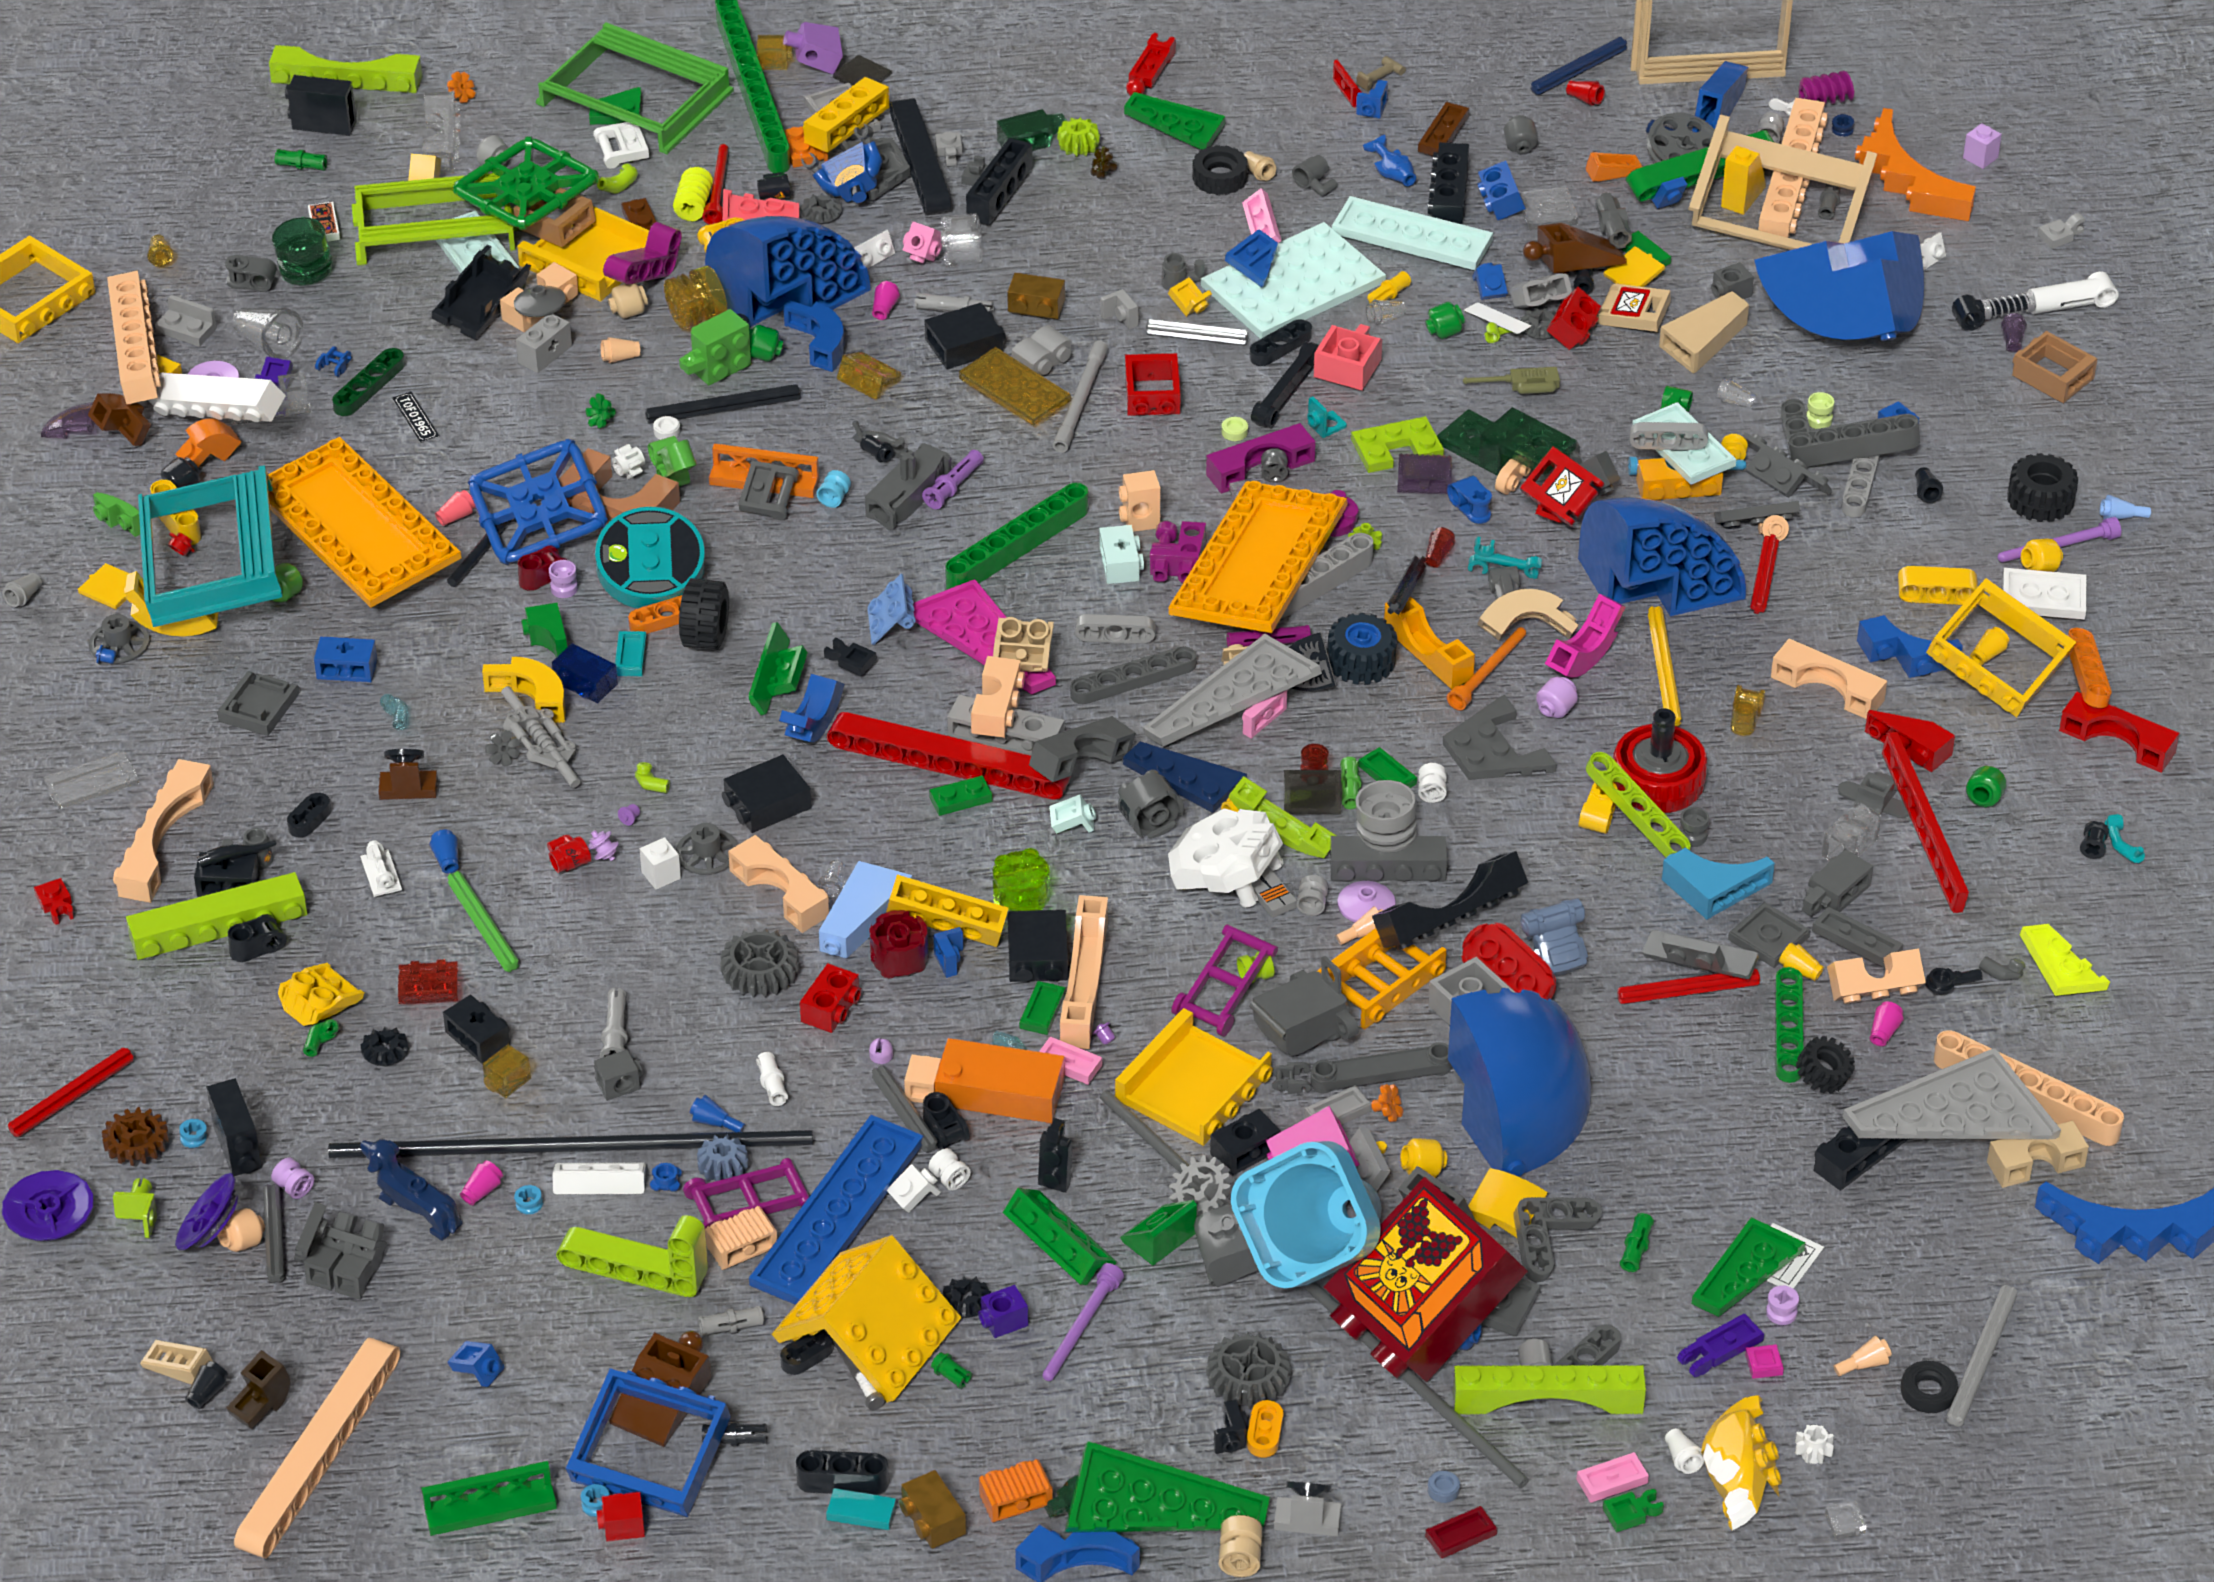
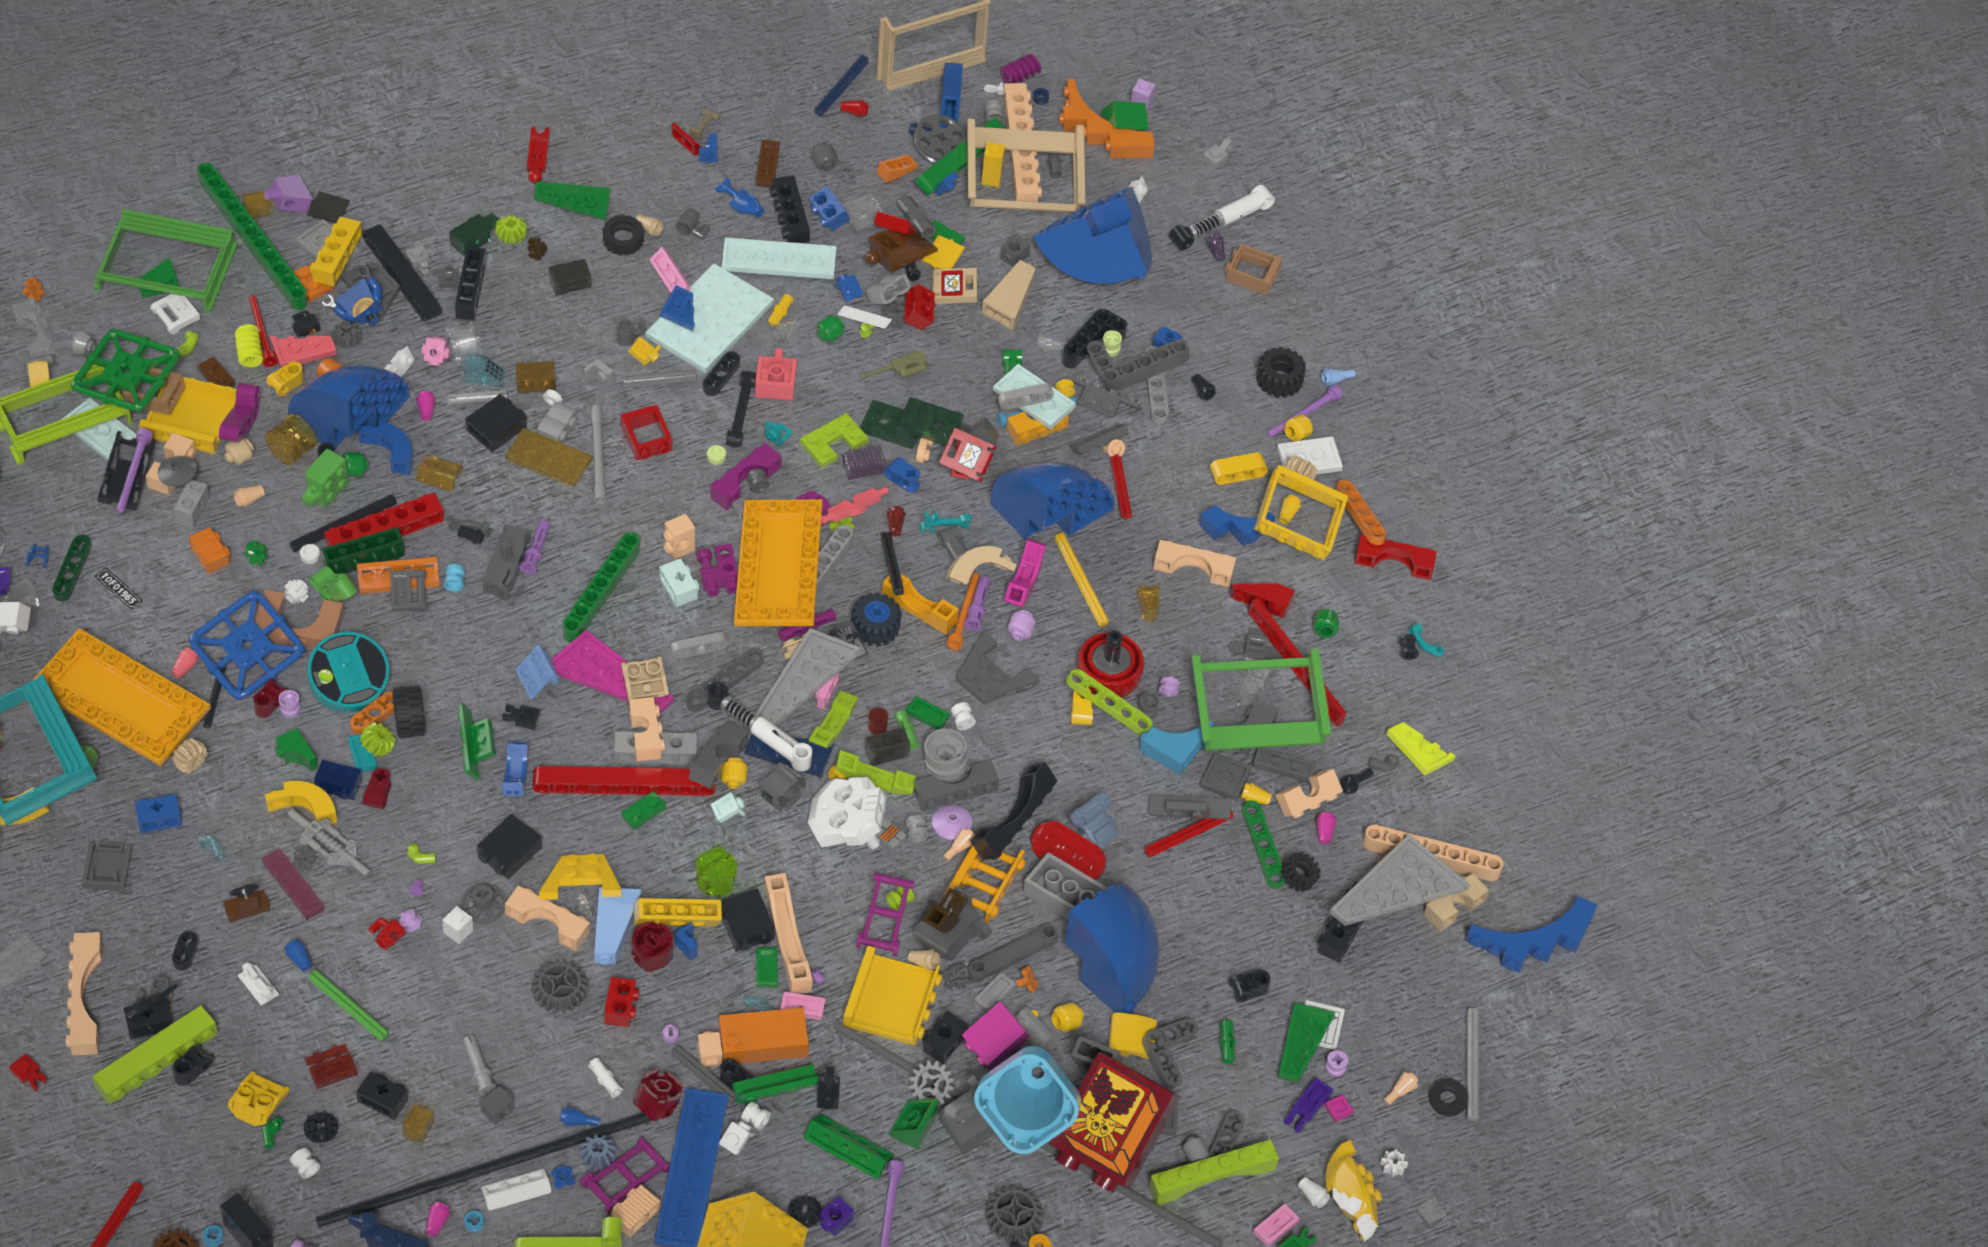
camera: 25 degrees left, 10 degrees up
none -> medium lavender piece [117,428,153,513]
none -> tan gear [172,738,208,774]
none -> orange brick [188,527,230,574]
none -> clear pink tile [261,849,324,921]
none -> white wheel [290,1148,320,1179]
none -> dark green brick [321,527,405,574]
none -> red brick [324,493,444,547]
none -> lime gear [360,722,396,758]
none -> dark red piece [362,768,391,809]
none -> clear light blue slope [463,354,505,387]
none -> yellow wing [539,853,621,900]
none -> white tile [543,389,563,406]
none -> clear smoke brick [548,259,591,296]
none -> dark red brick [633,1070,683,1121]
none -> piece [707,682,812,771]
none -> yellow head [720,758,748,789]
none -> green fence [732,1064,823,1105]
none -> lime slope [809,690,859,748]
none -> coral piece [820,486,889,524]
none -> red slope [874,211,915,235]
none -> tan cone [908,949,940,970]
none -> dark brown brick [922,888,969,933]
none -> medium lavender pin [964,576,991,631]
none -> black beam [1062,309,1127,369]
none -> green slope [1101,101,1148,130]
none -> lavender wheel [1159,676,1180,698]
none -> bright green piece [1192,649,1331,751]
none -> black piece [1228,969,1271,1003]
none -> tan gear [1285,456,1317,480]

